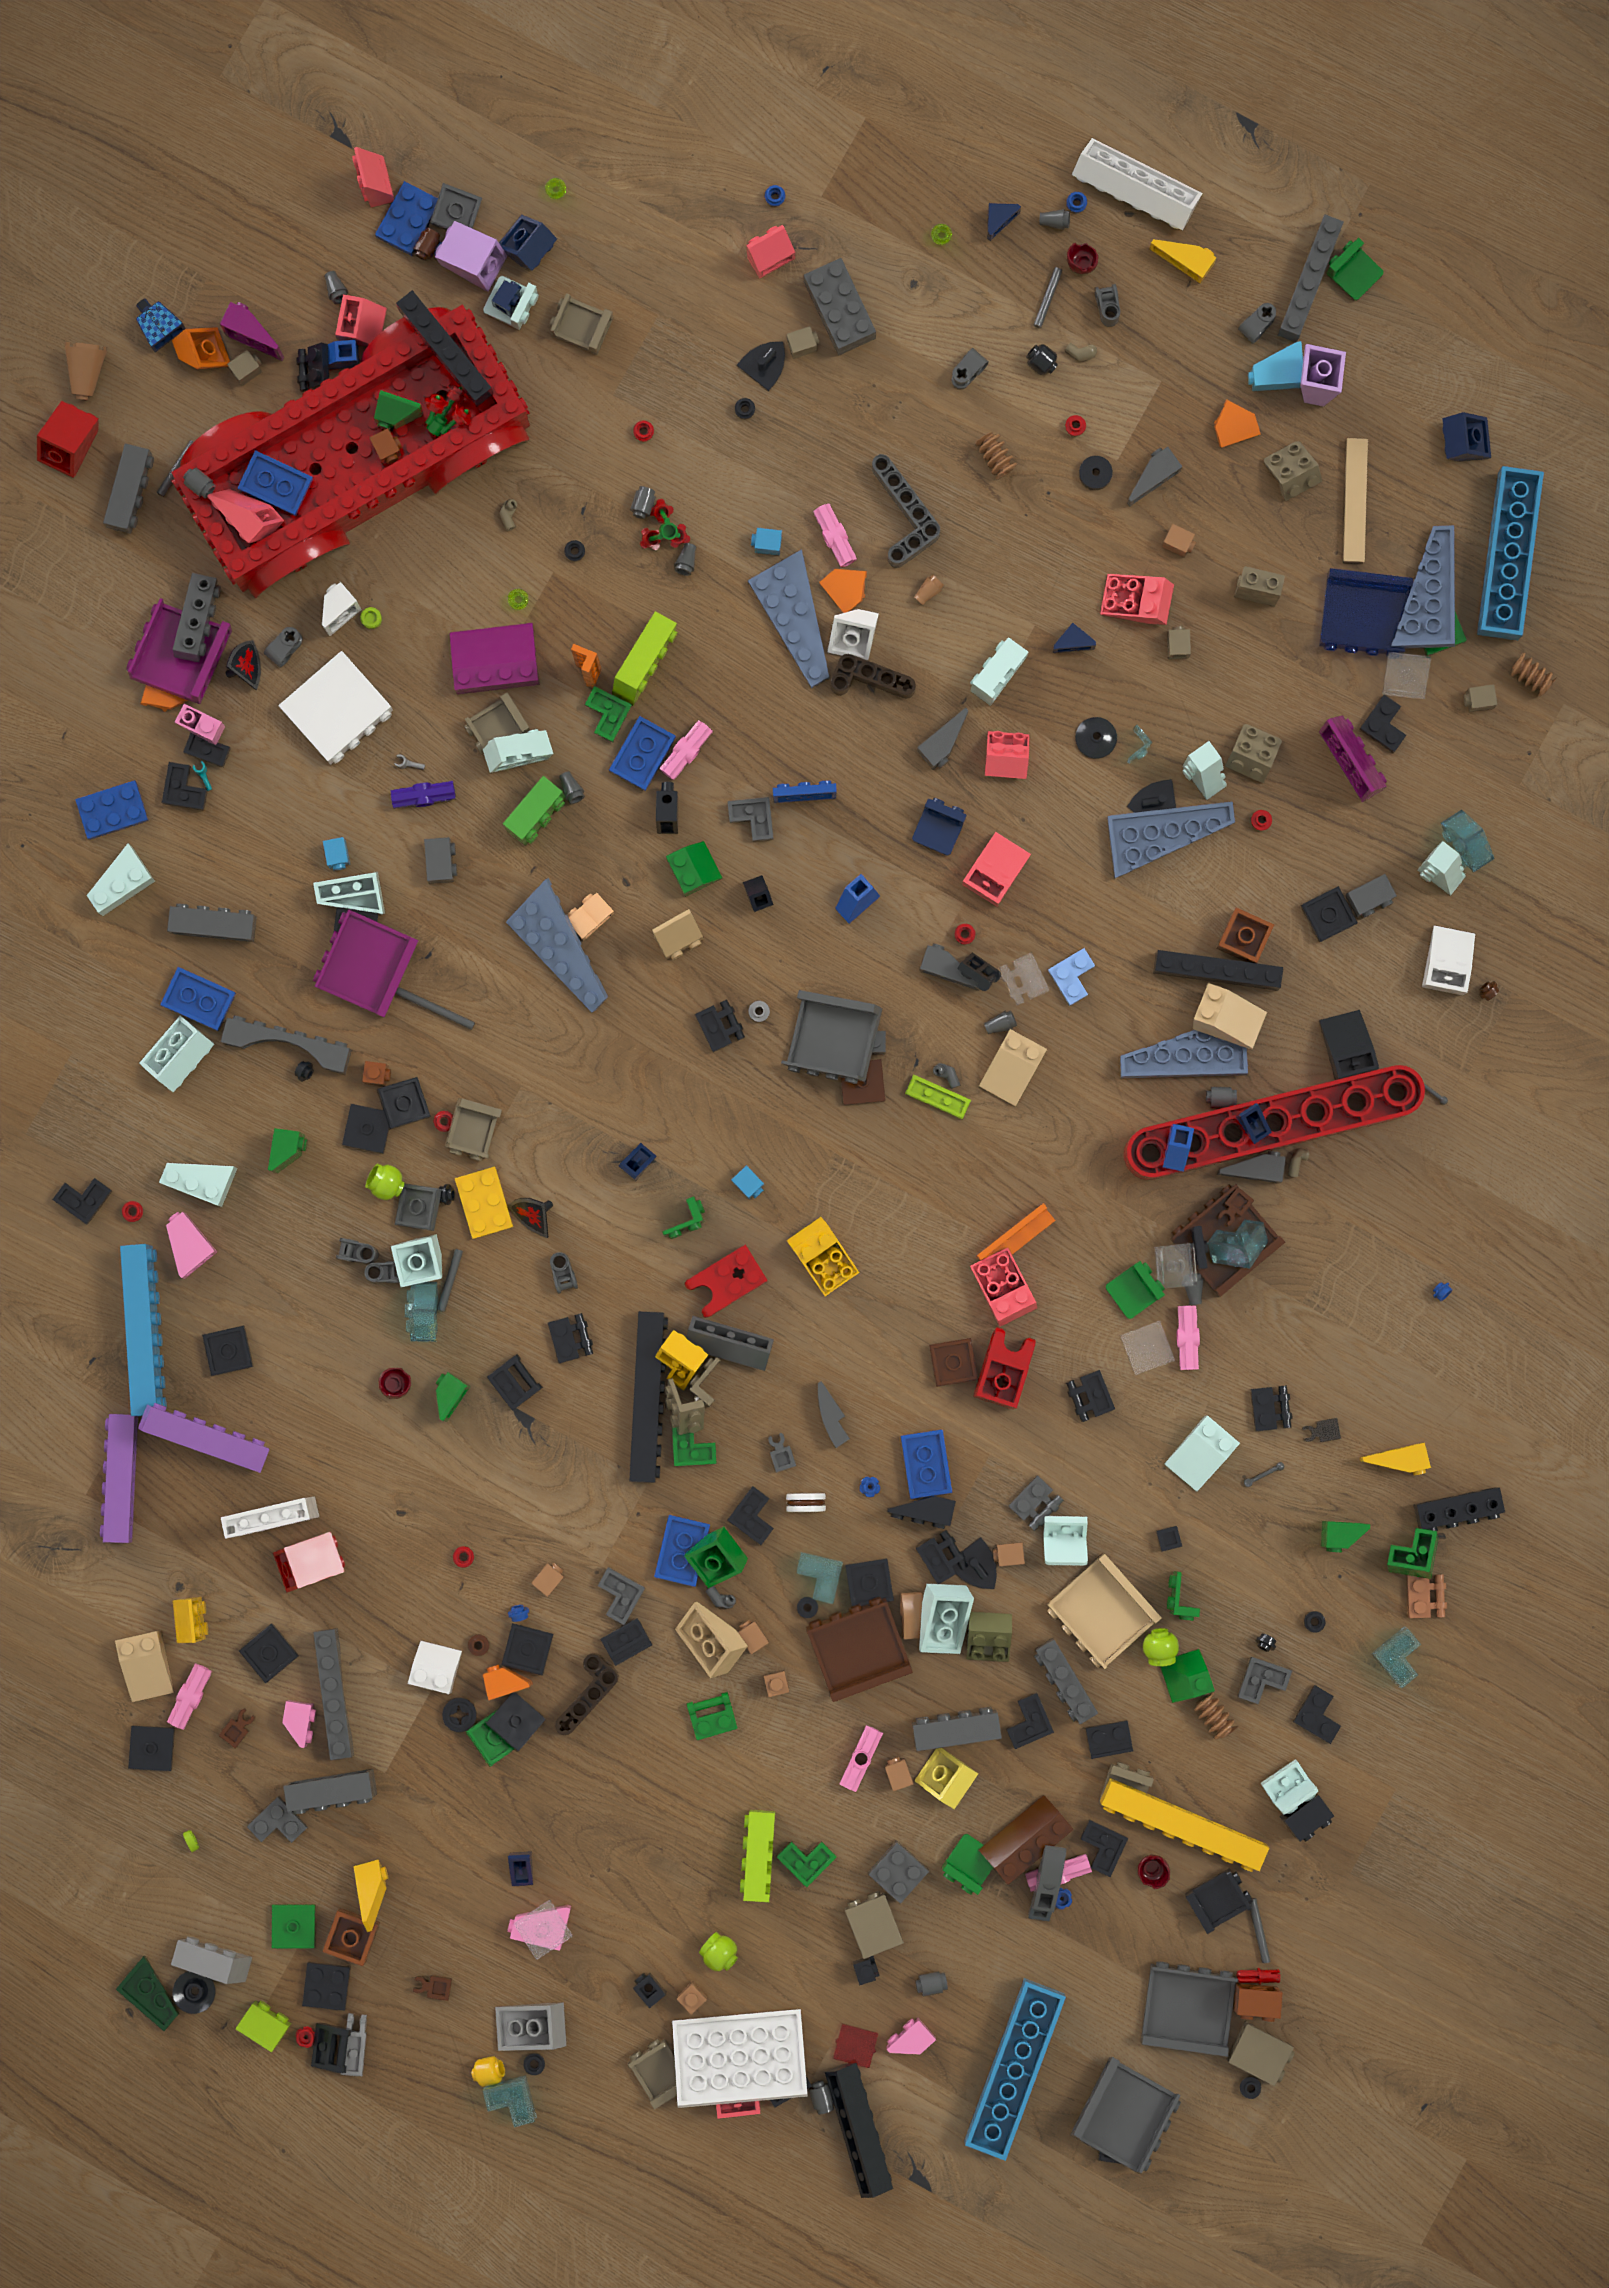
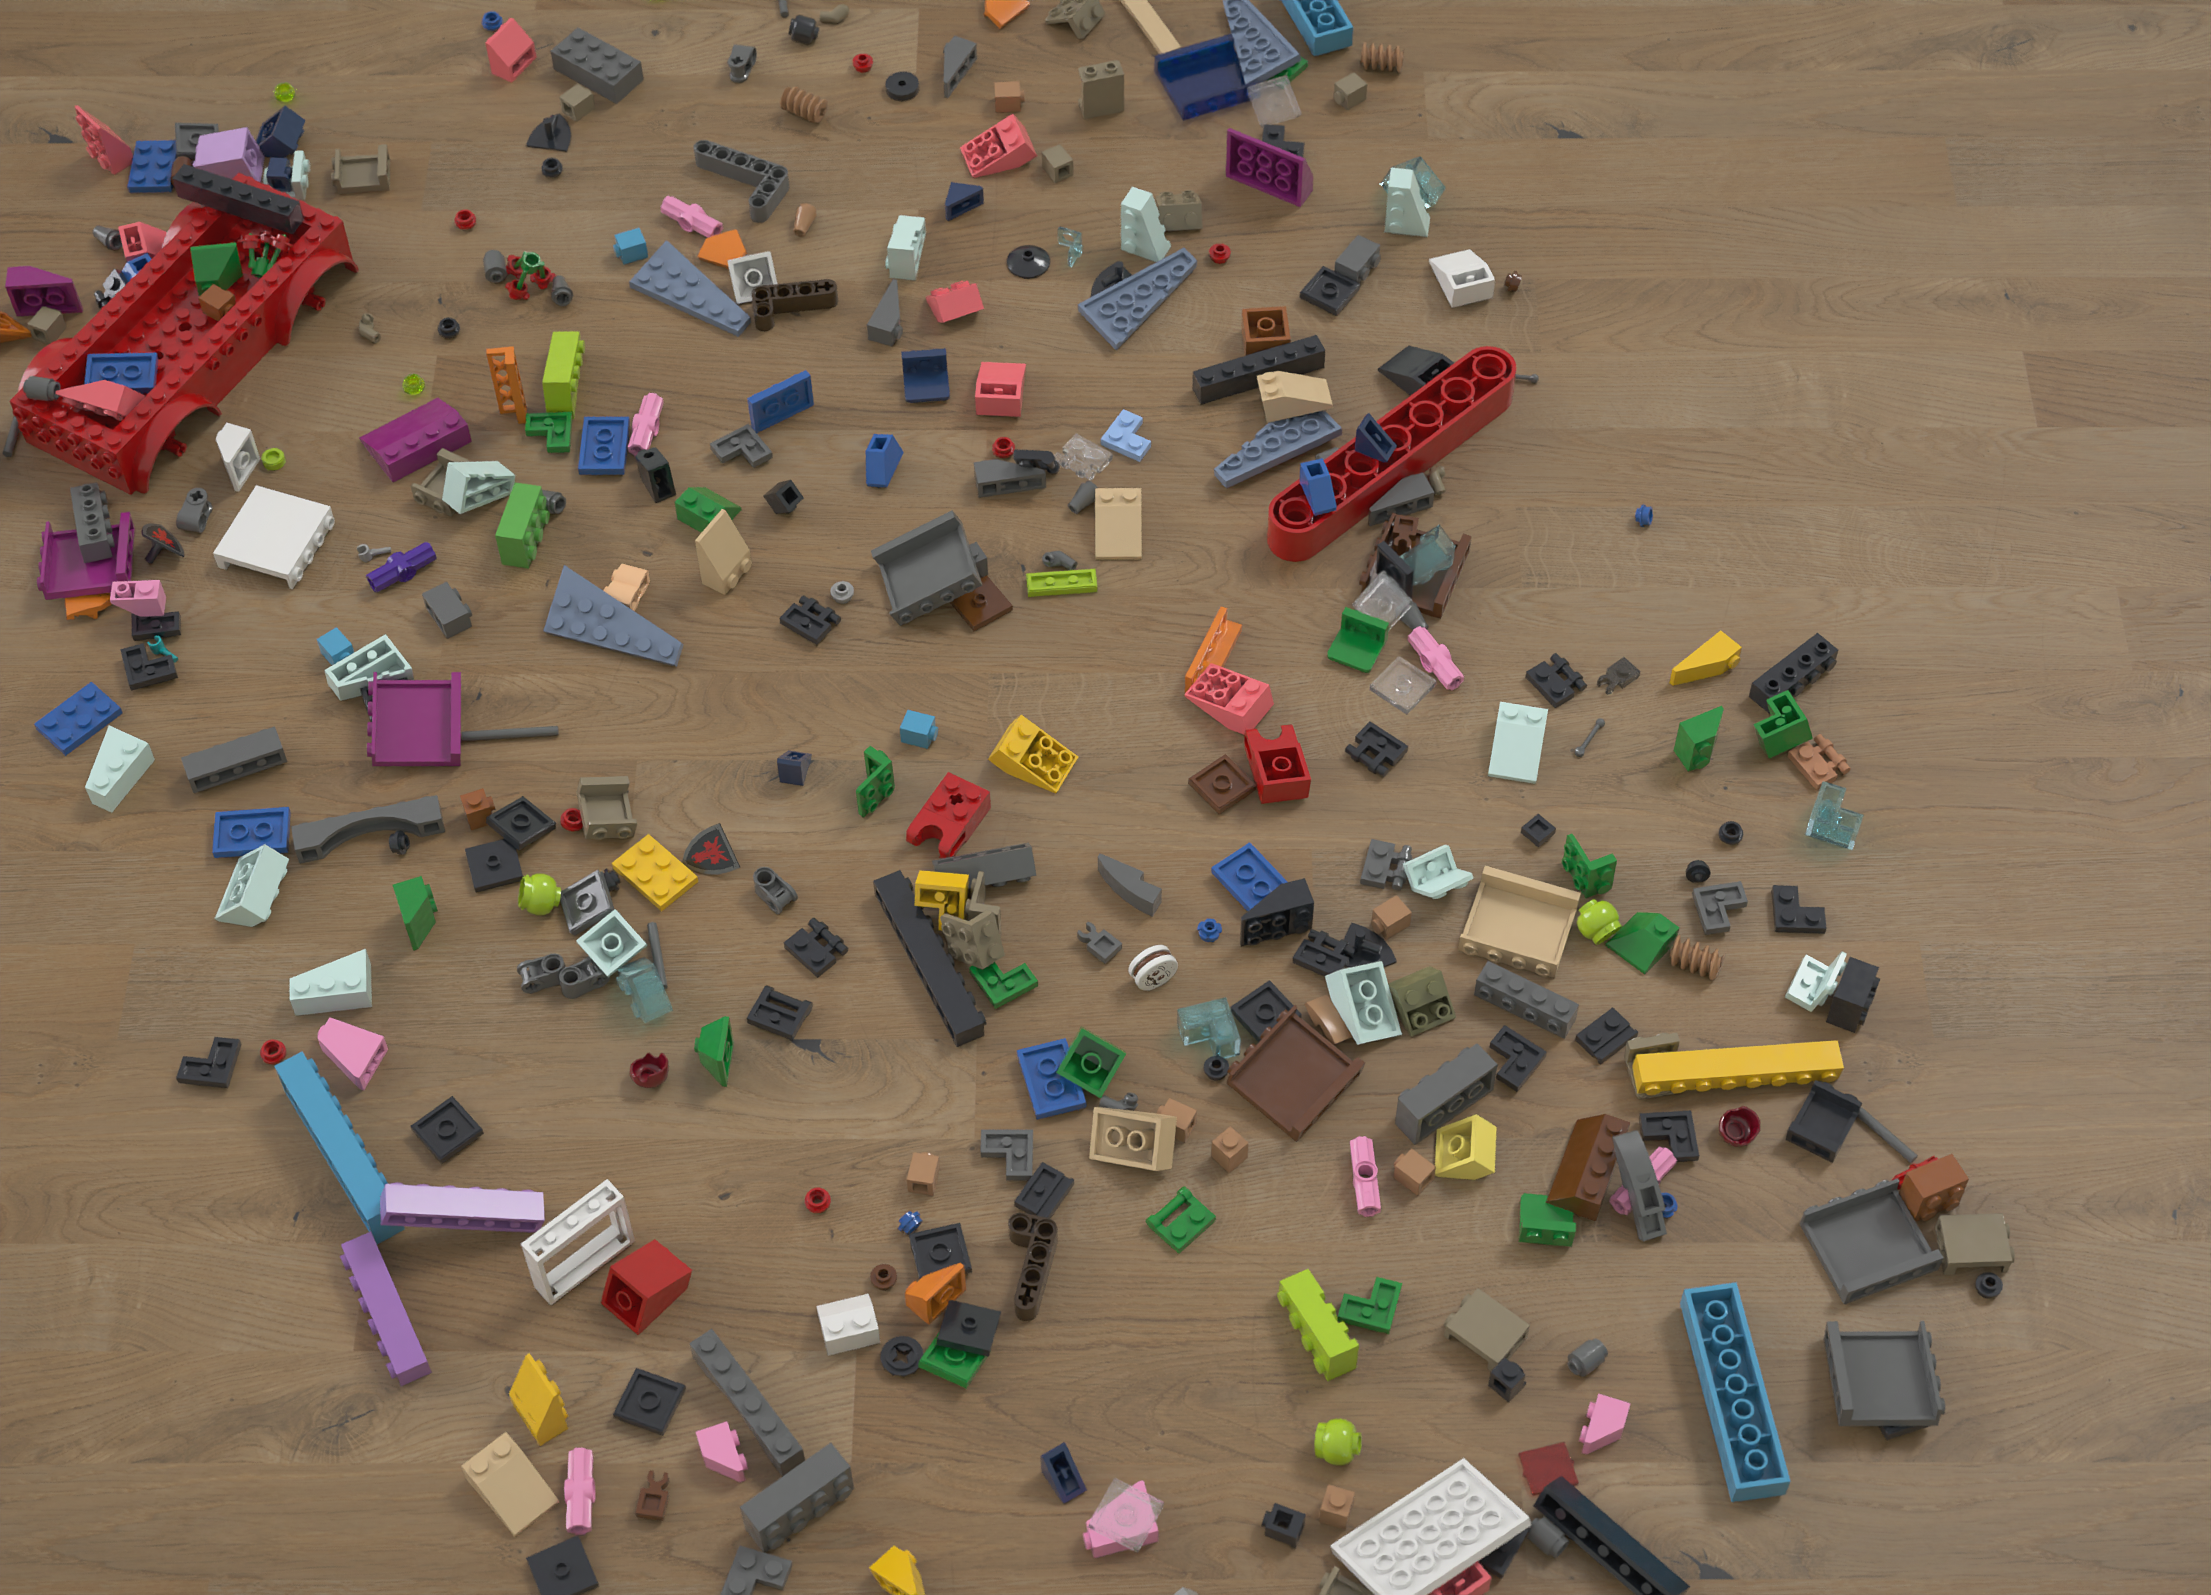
camera: 30 degrees left, 30 degrees down
black plate [728,1486,774,1545] -> none
dark grey brick [868,1840,929,1904] -> none

